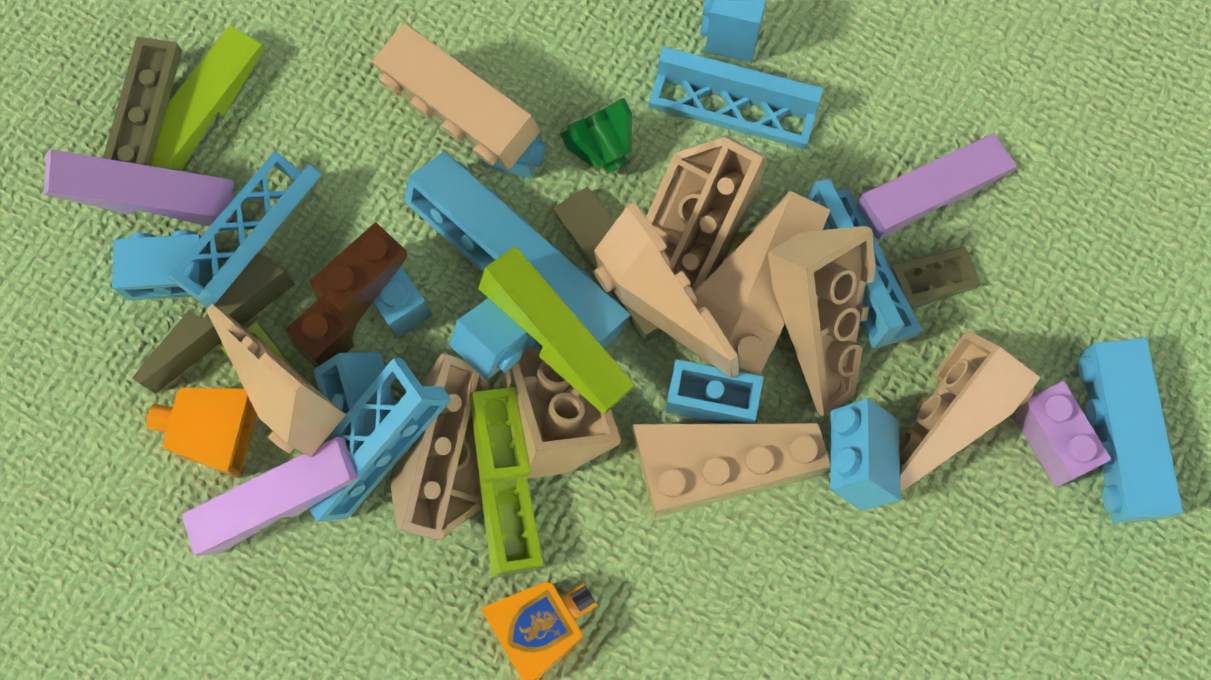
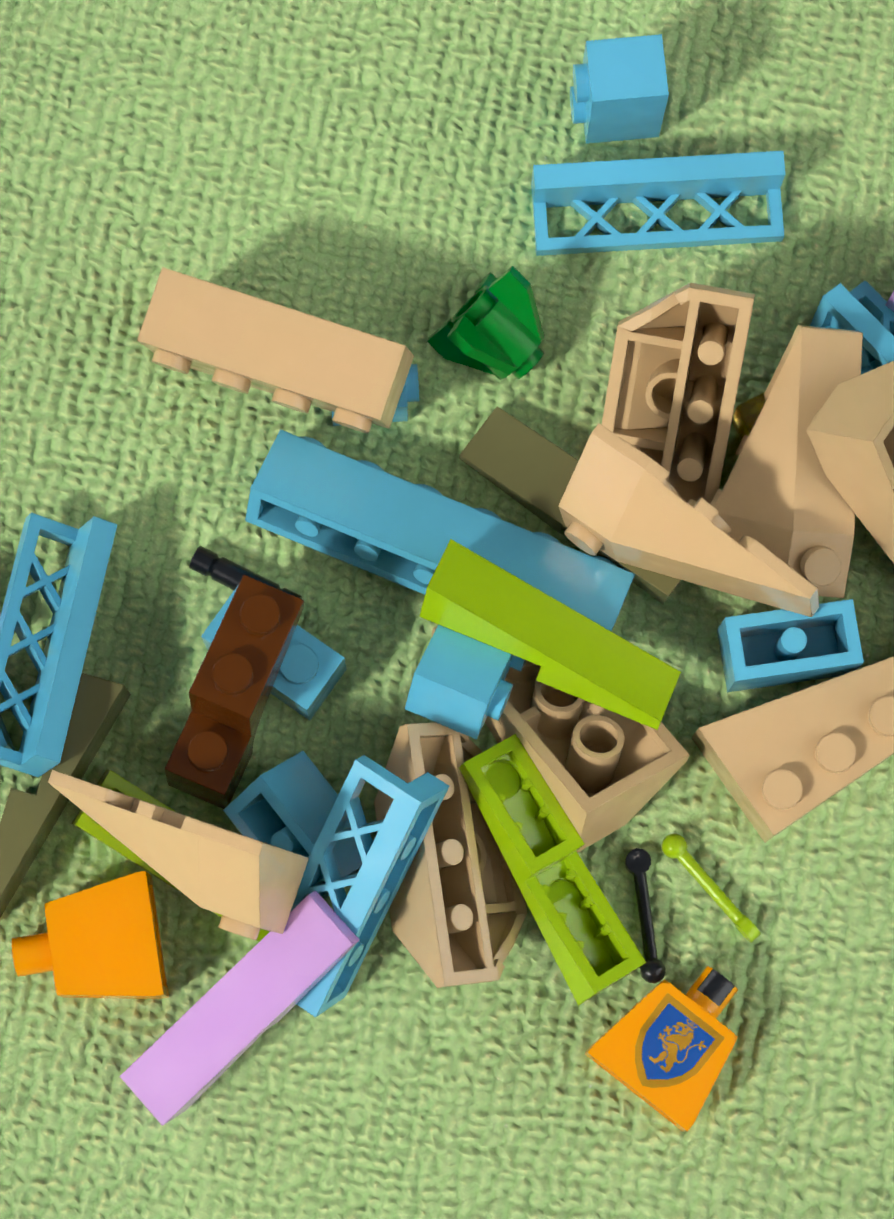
camera: 25 degrees left, 5 degrees up
none -> black wheel [189,546,302,599]
none -> black hinge [625,848,666,983]
none -> lime hinge [662,833,761,943]

